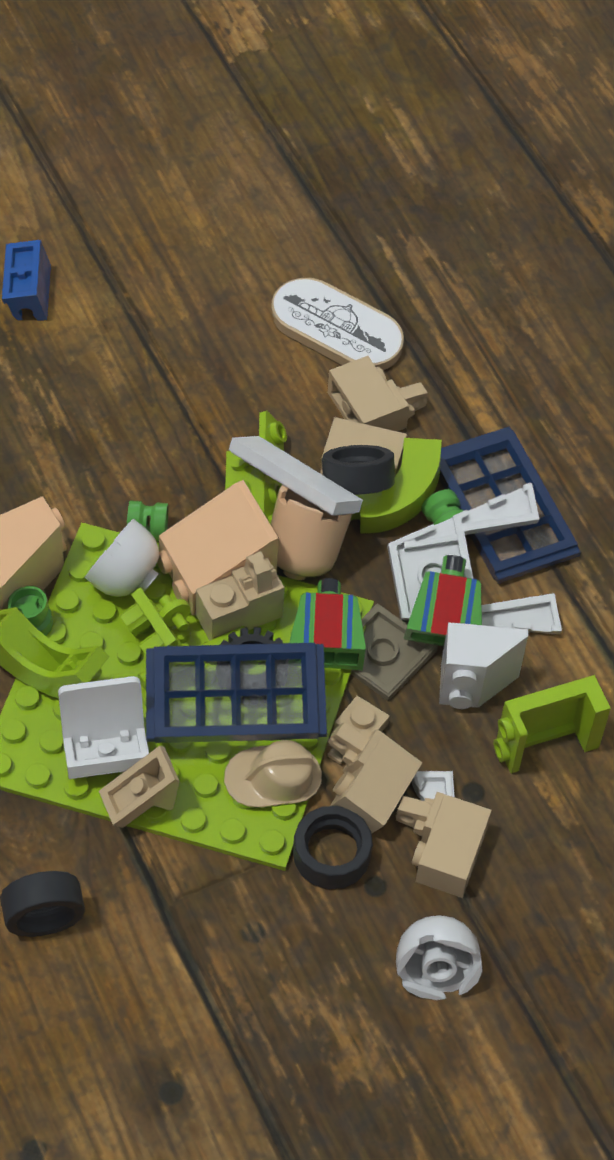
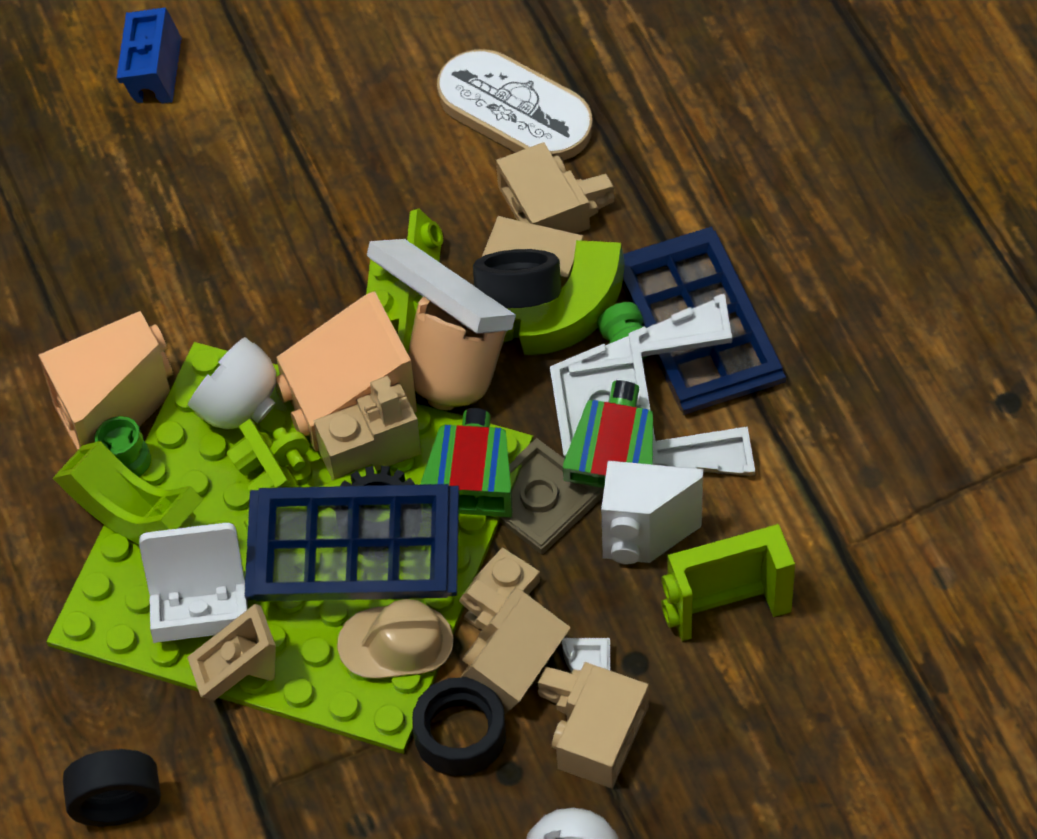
camera: 10 degrees right, 0 degrees up
bright green wheel [127,500,169,541] -> none

